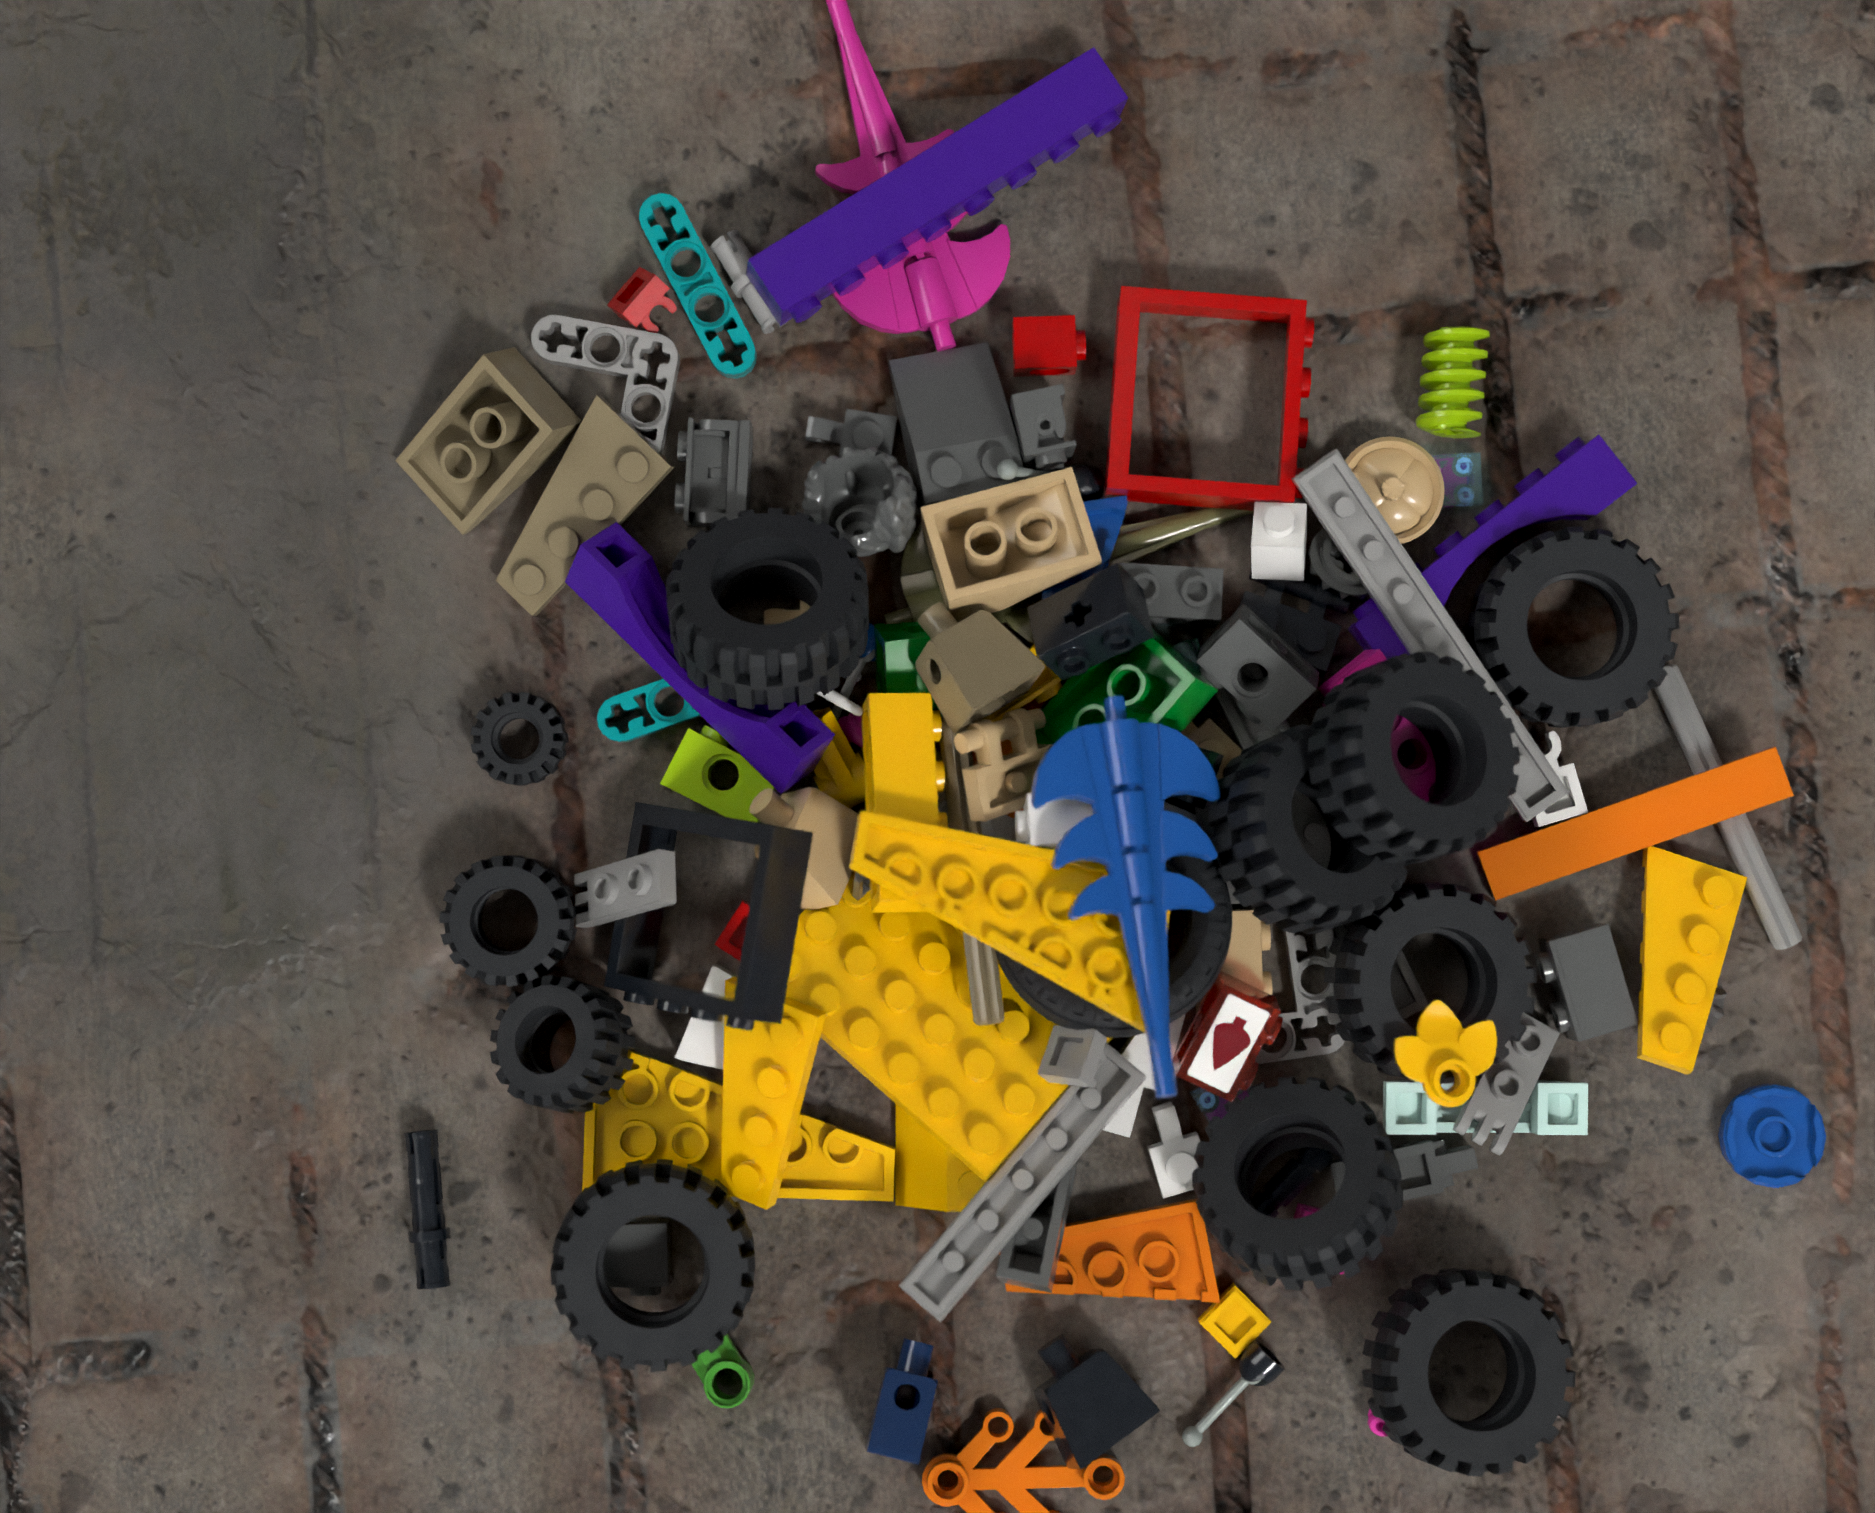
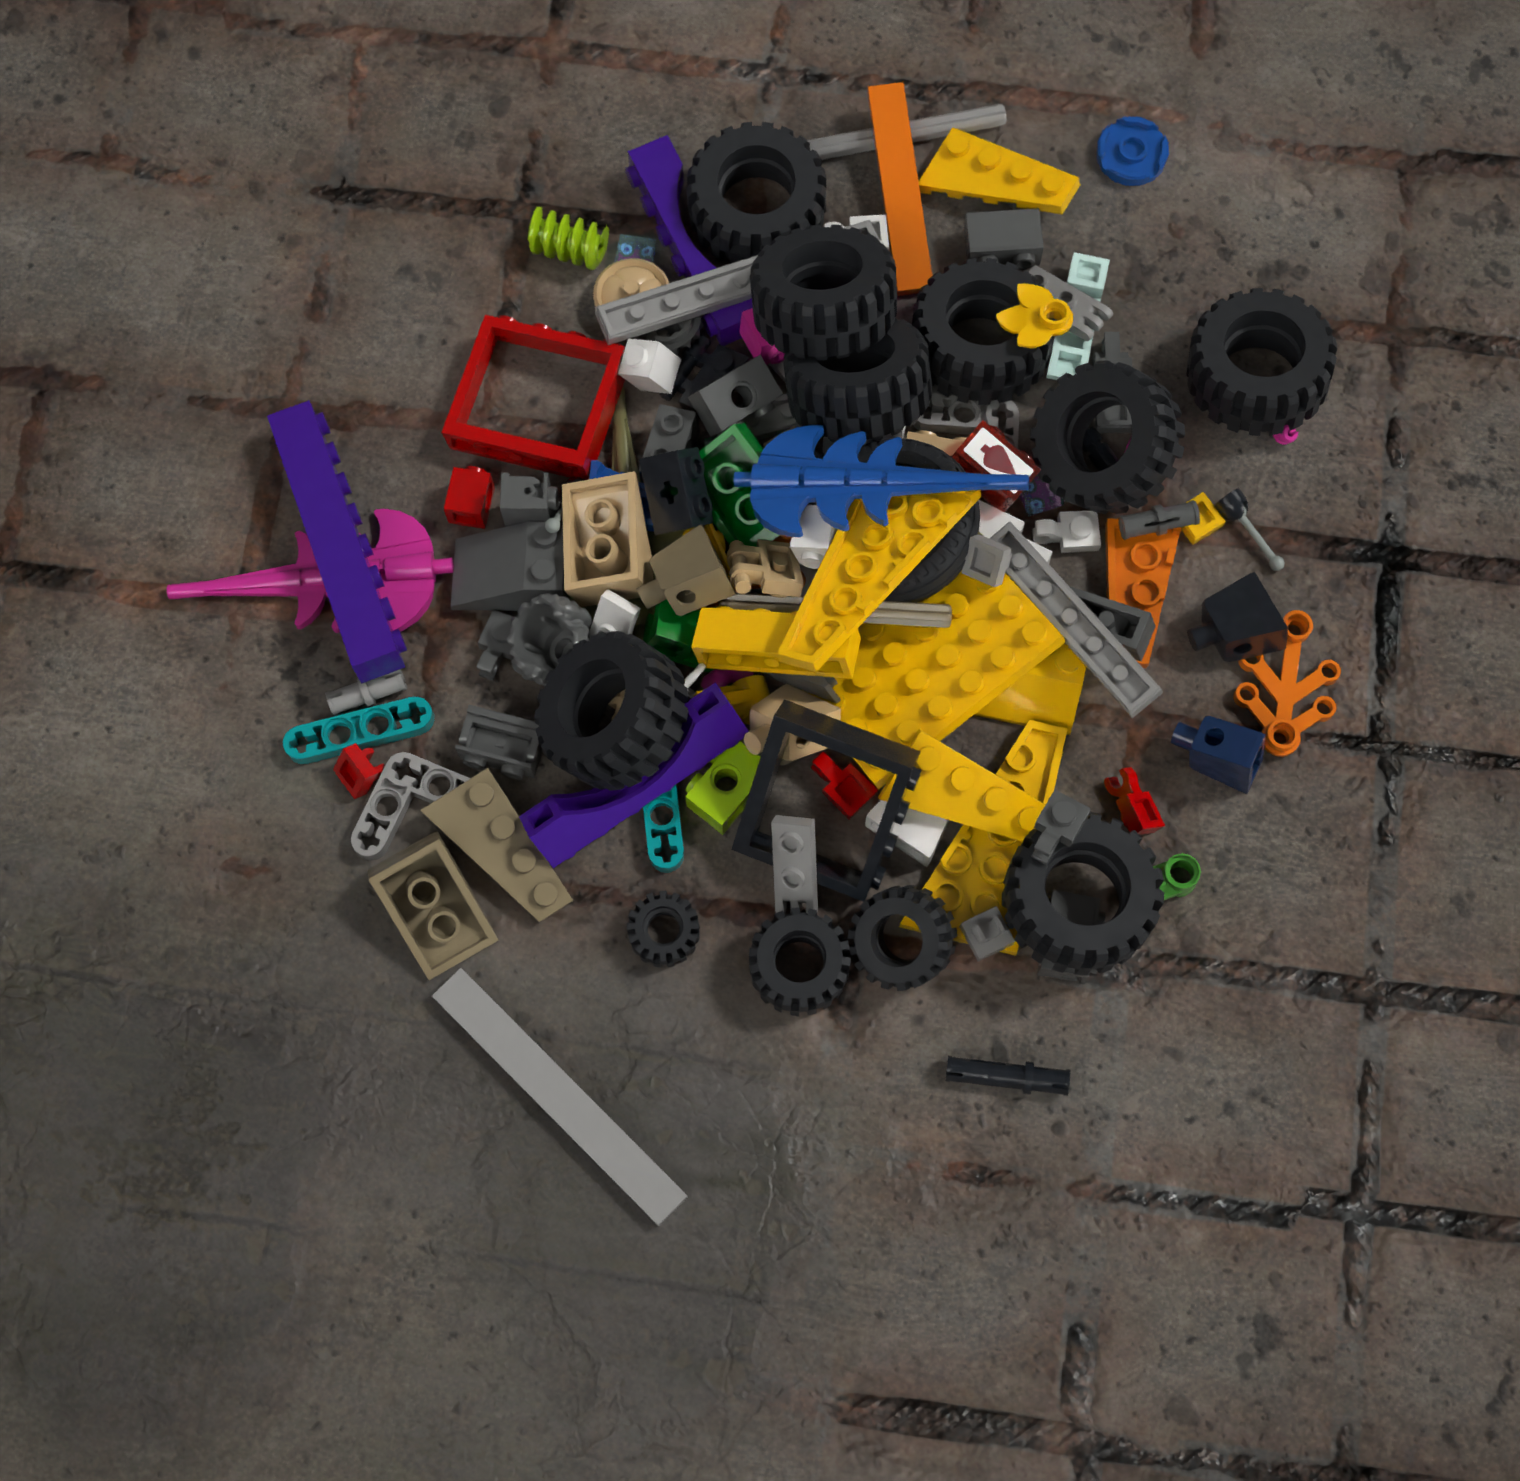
camera: 75 degrees left, 15 degrees down
none -> light grey tile [432,968,688,1226]
none -> white plate [588,589,641,641]
none -> light grey tile [959,906,1015,962]
none -> dark grey plate [1031,790,1091,865]
none -> red plate [1104,767,1165,835]
none -> dark grey pin [1118,500,1200,540]

